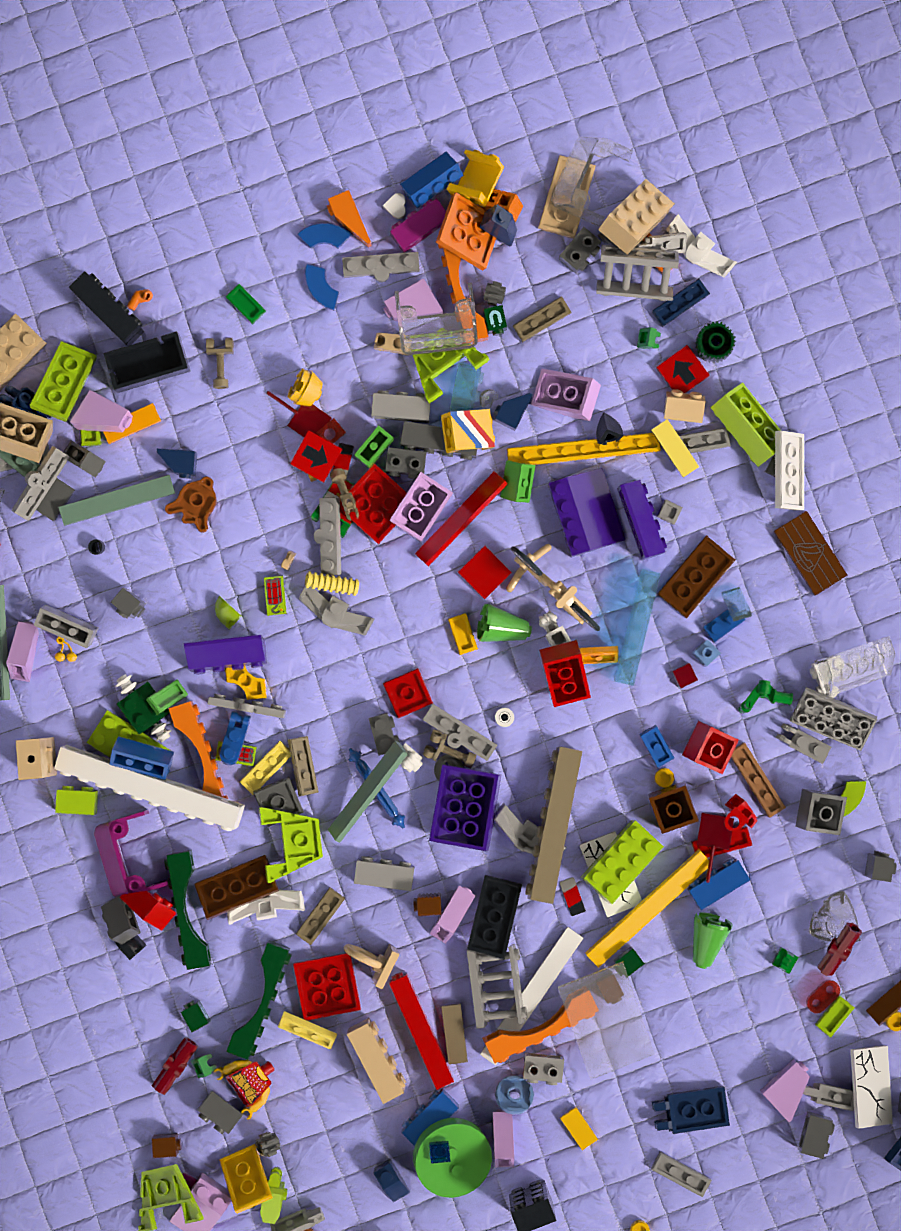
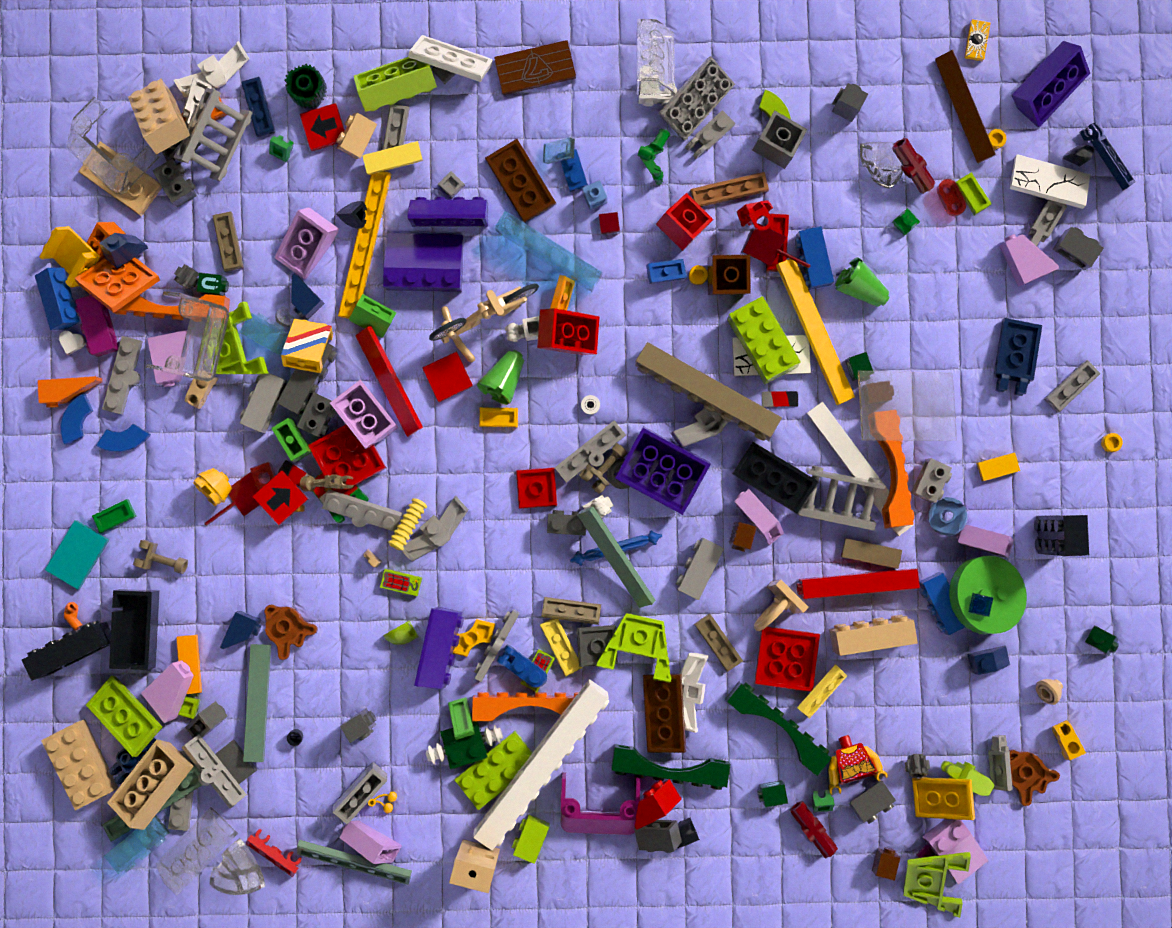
camera: 75 degrees left, 0 degrees up
blue brick [109,737,174,780] -> none
none -> teal tile [45,520,110,589]

